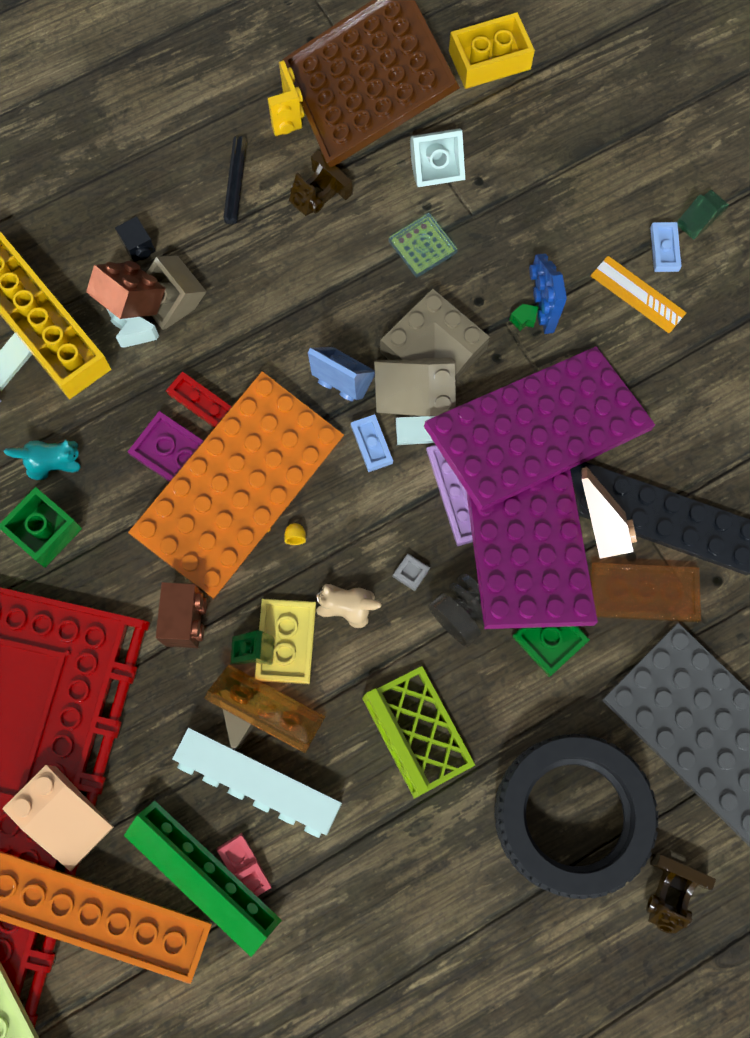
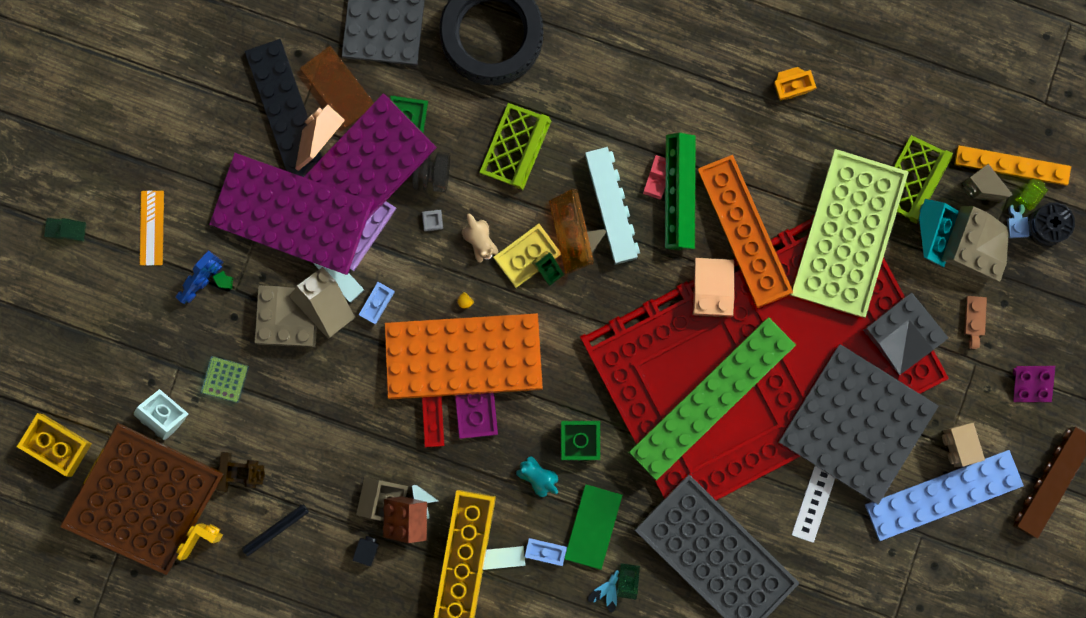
camera: 130 degrees left, 10 degrees up
copper brick [156,582,207,648] -> none
medium blue slope [308,347,375,401] -> none
light blue plate [650,222,681,272] -> none

